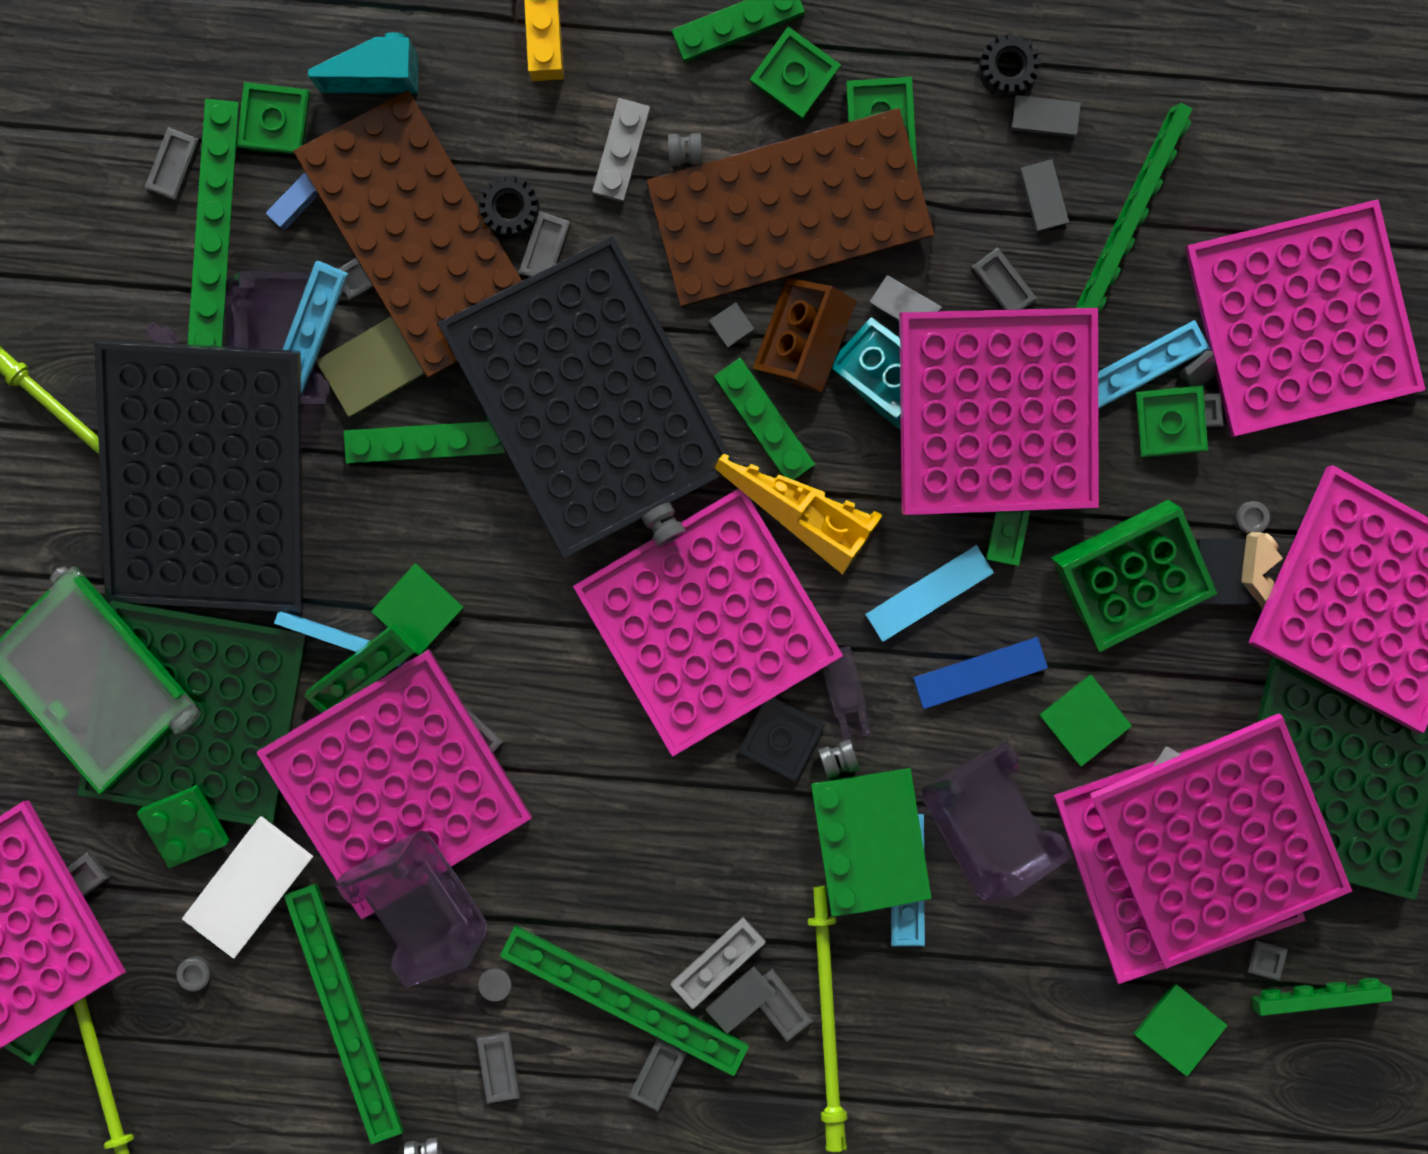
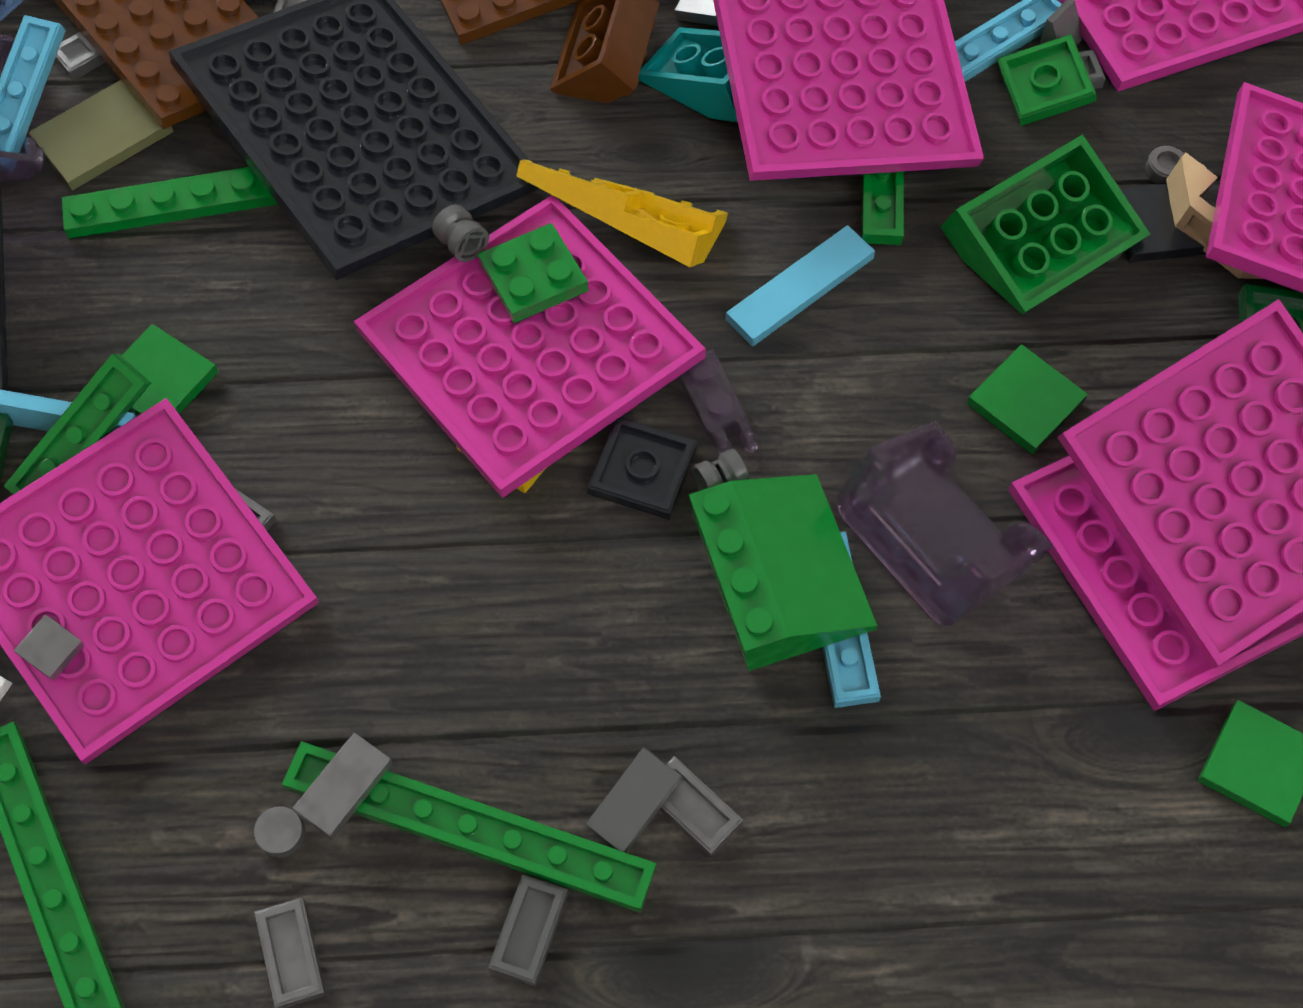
camera: 10 degrees left, 25 degrees down
clear purple windscreen [335,831,487,988] -> none
light grey plate [671,917,766,1009] -> none
dark grey tile [709,302,754,349] -> none
green plate [714,357,815,480] -> none
lime bar [808,886,848,1152] -> none
blue tile [912,637,1048,709] -> none
none -> flat silver tile [13,614,85,681]
none -> flat silver tile [293,733,393,840]
none -> green plate [477,223,589,323]

